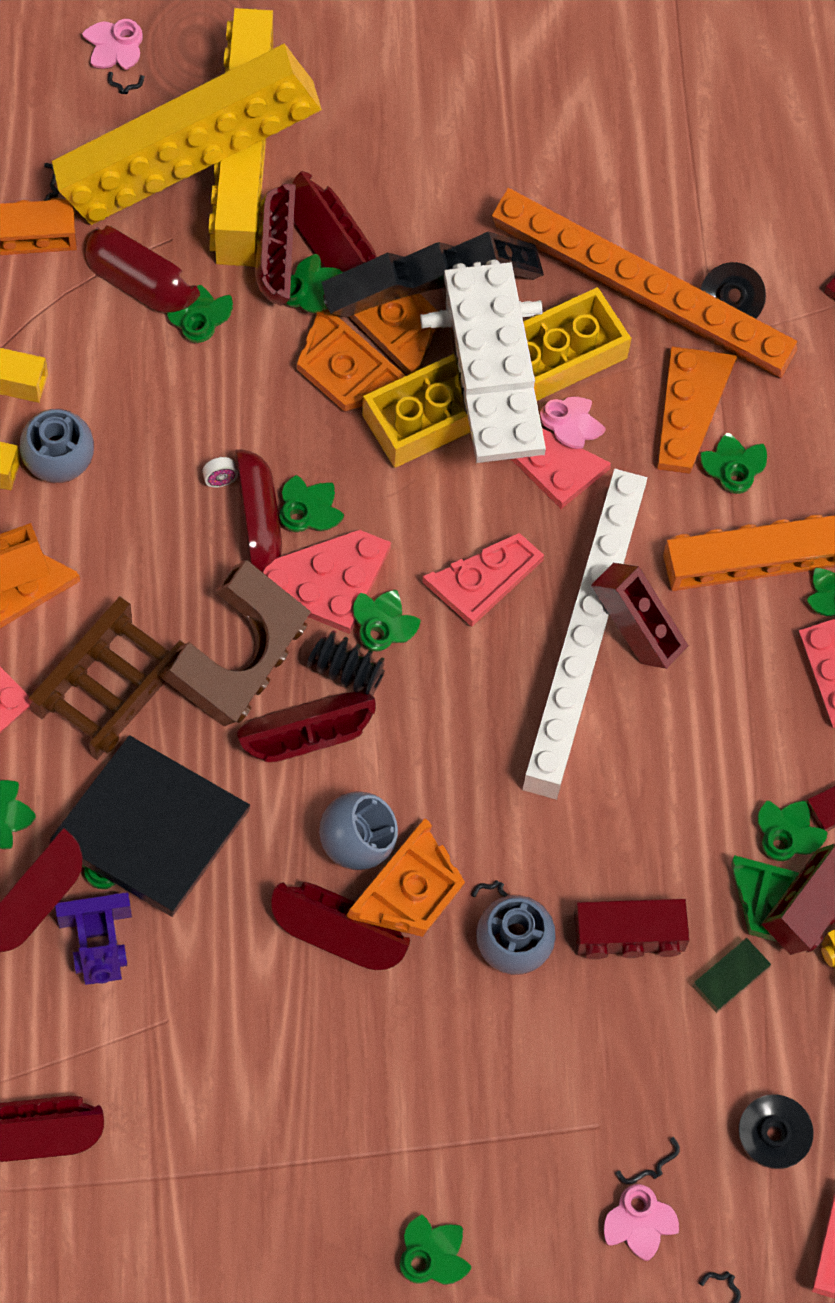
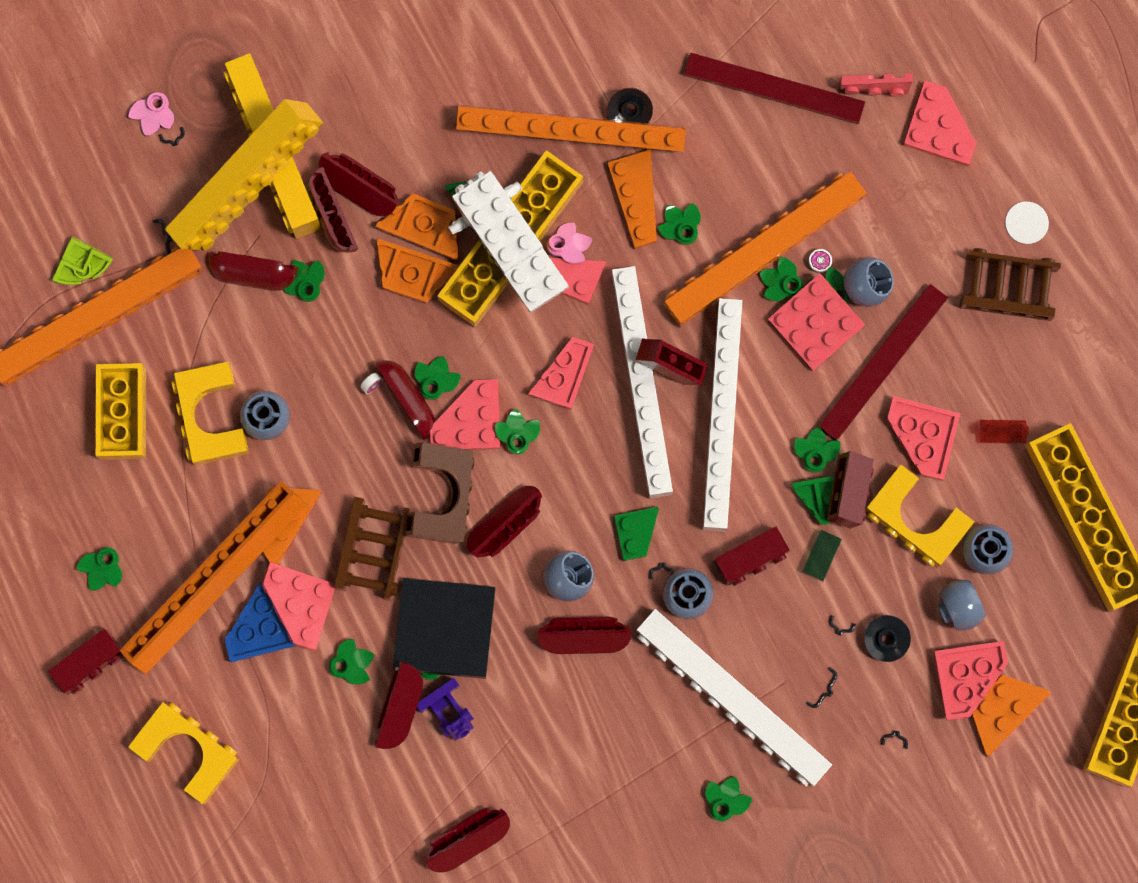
camera: 20 degrees left, 15 degrees up
green plate [286,254,343,313] -> none
black piece [307,630,385,696] -> none
black arch [322,231,544,317] -> none
orange wing [346,818,465,937] -> none
bright pink plate [604,1184,679,1261] -> none
none -> green wing [614,507,659,561]
none -> white brick [636,609,832,787]
none -> white brick [703,298,742,532]
none -> black piece [829,615,856,636]

